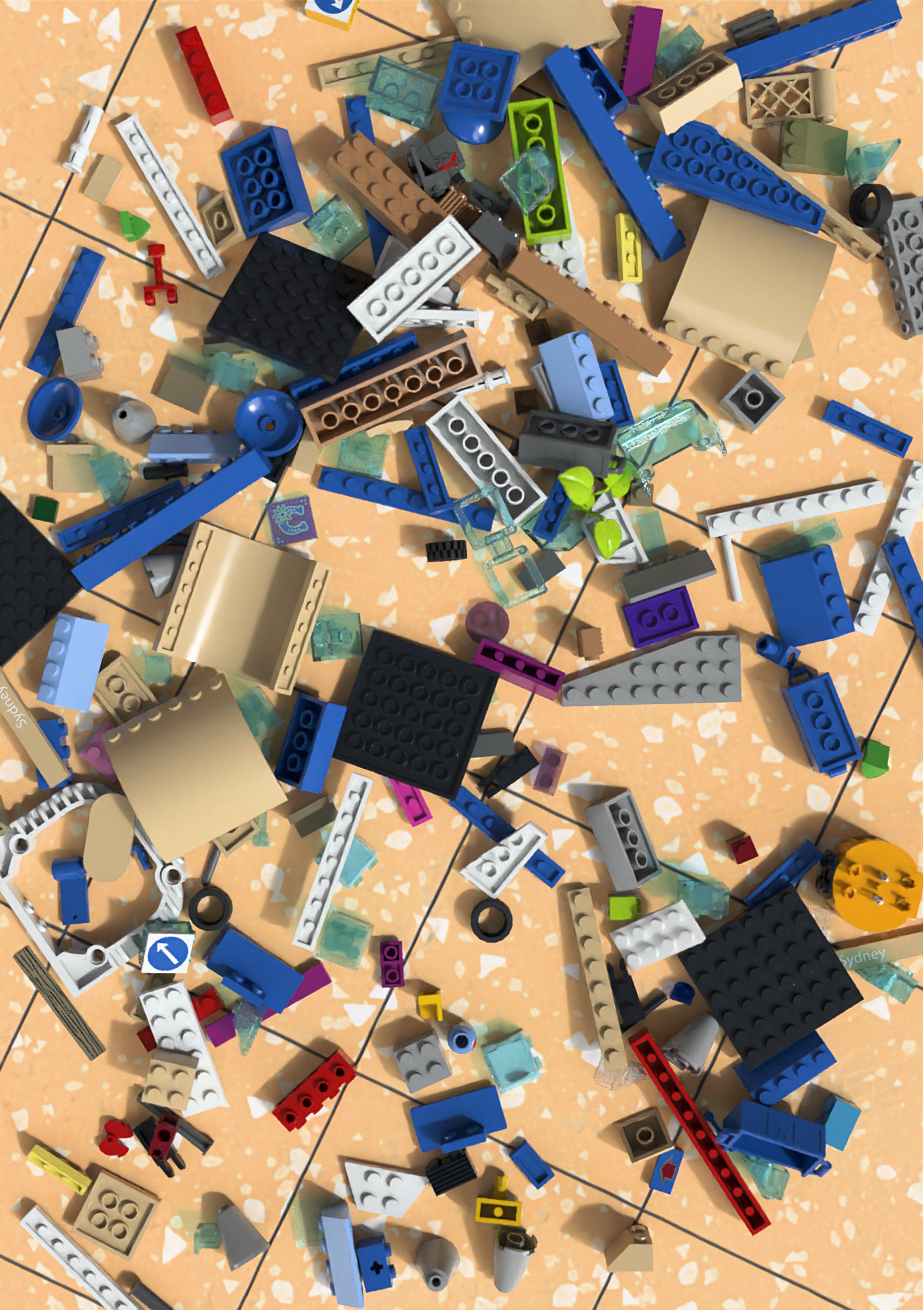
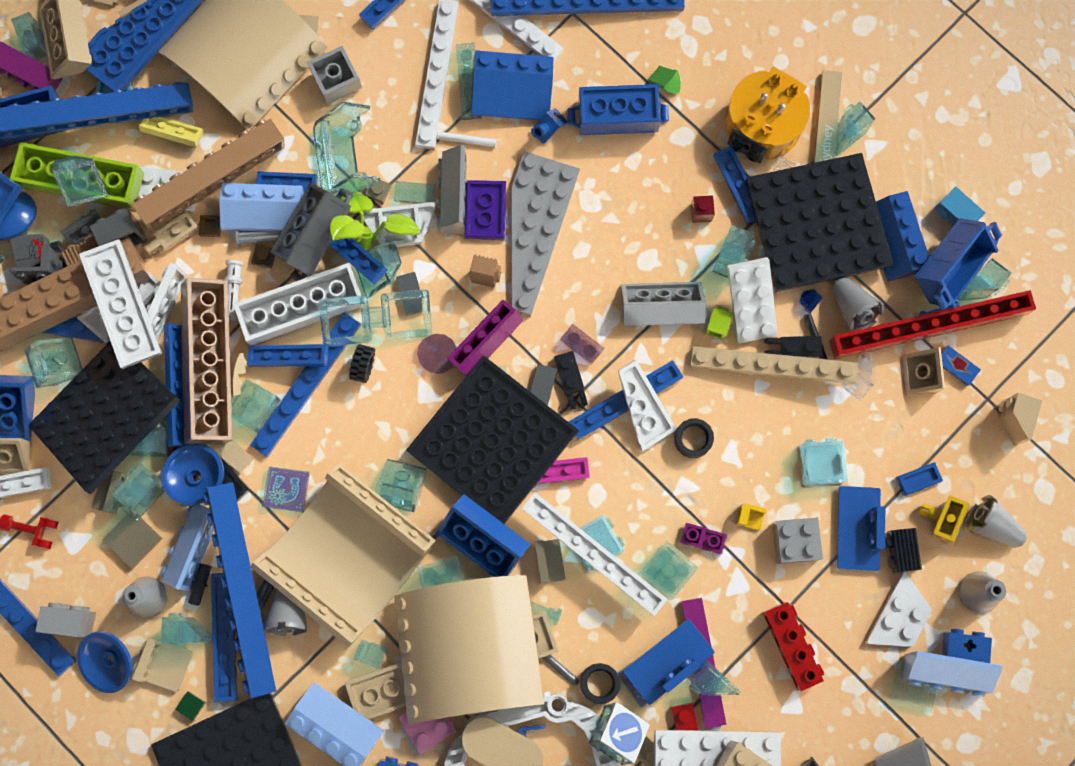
camera: 70 degrees left, 10 degrees down
medium blue head [447,1022,476,1054] -> none

